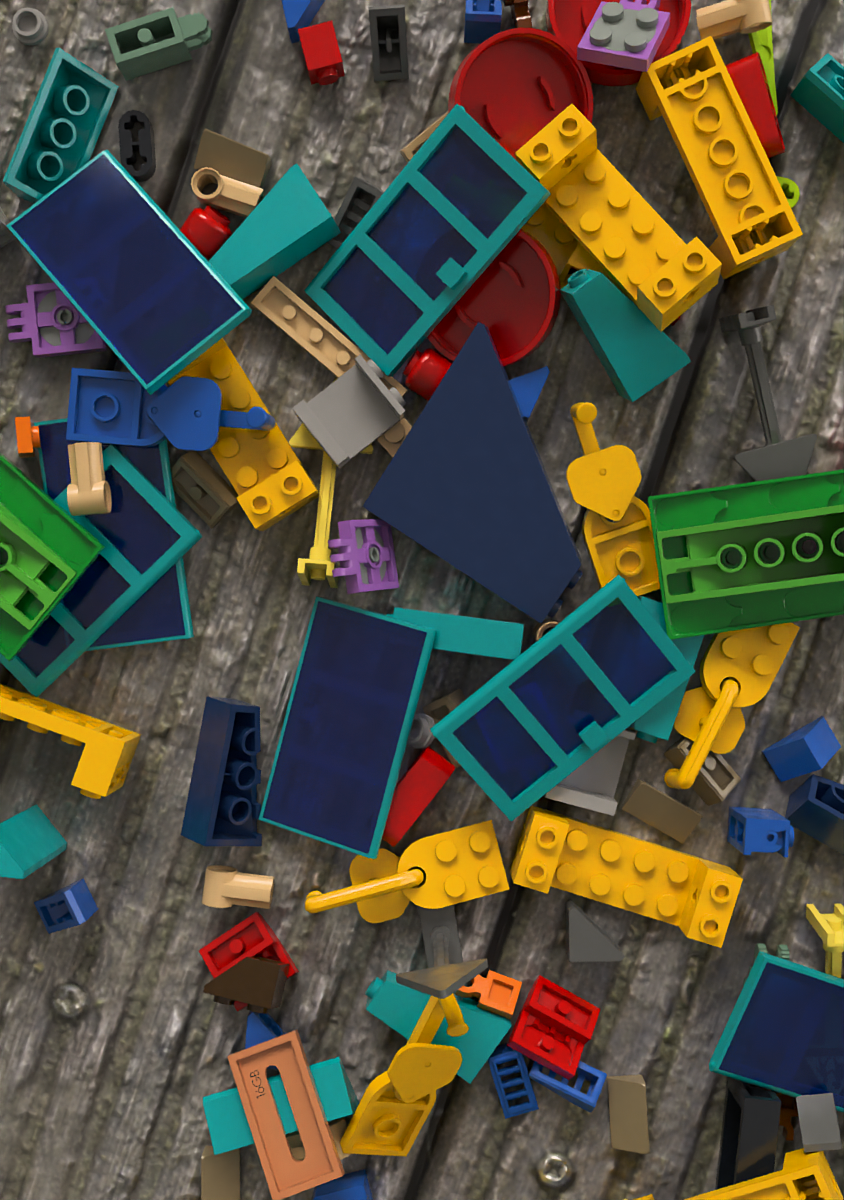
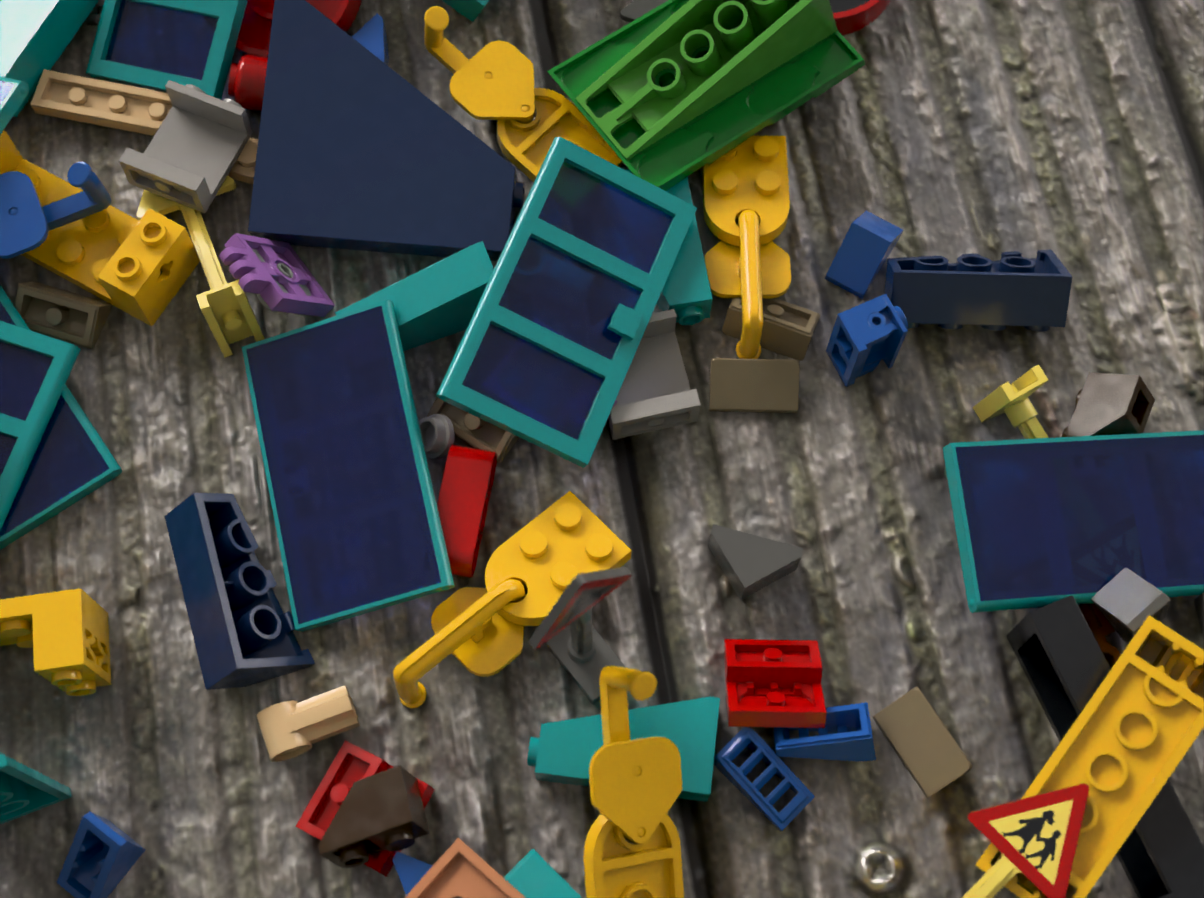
camera: 30 degrees left, 20 degrees down
orange plate [455,970,522,1019] -> none
yellow plate [510,805,743,948] -> none

